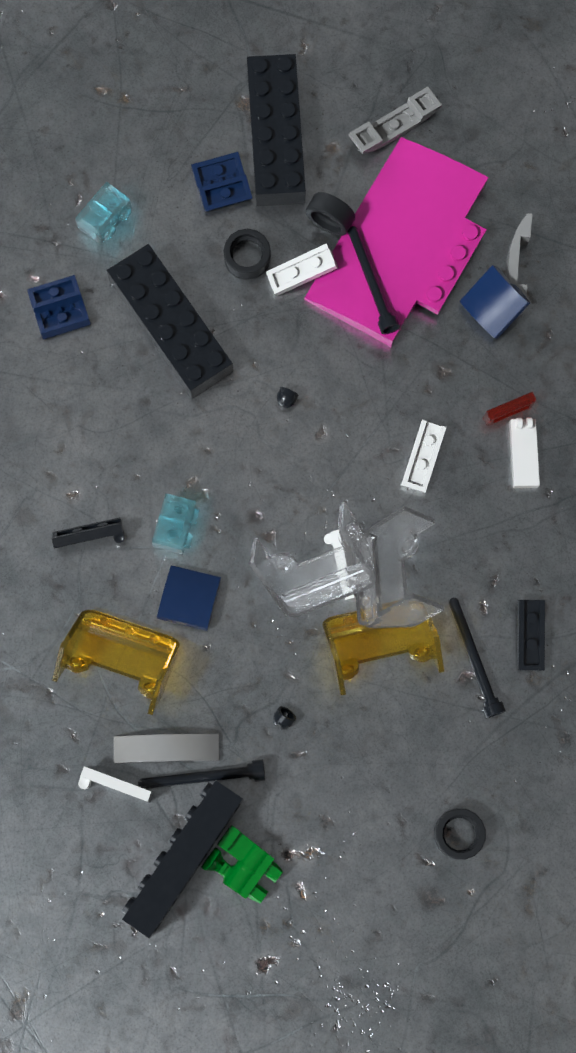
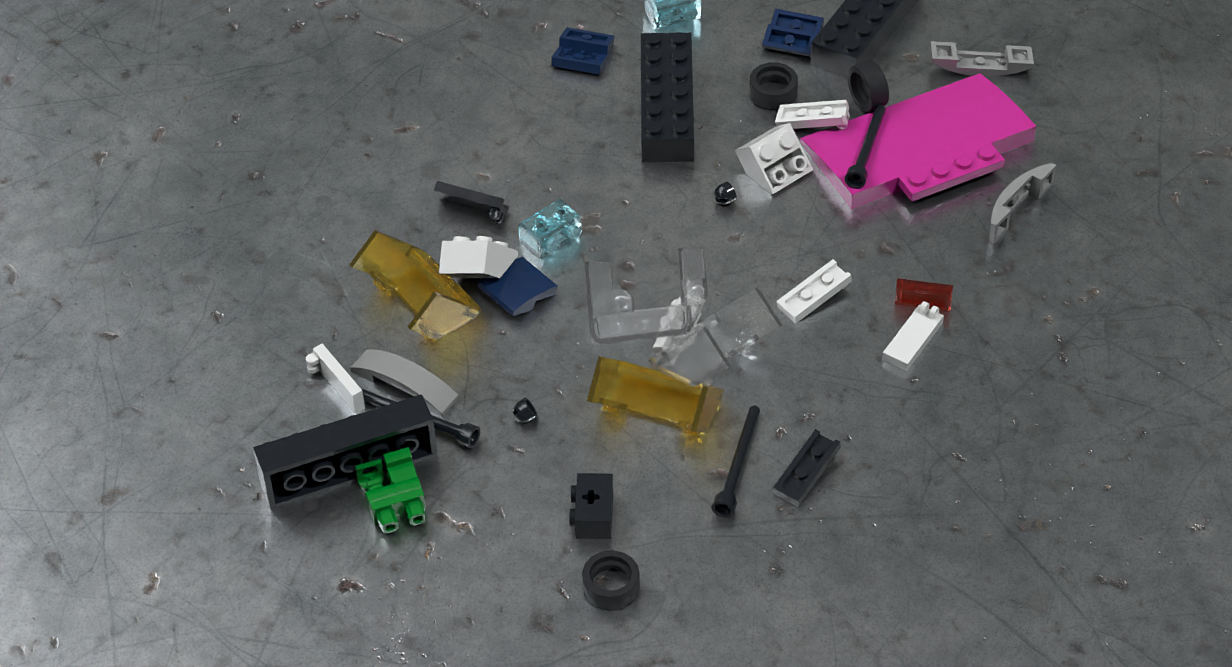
camera: 40 degrees right, 30 degrees down
dark blue slope [460,265,530,339] -> none
none -> white slope [439,236,518,278]
none -> black brick [569,473,614,539]
none -> white slope [735,123,813,194]

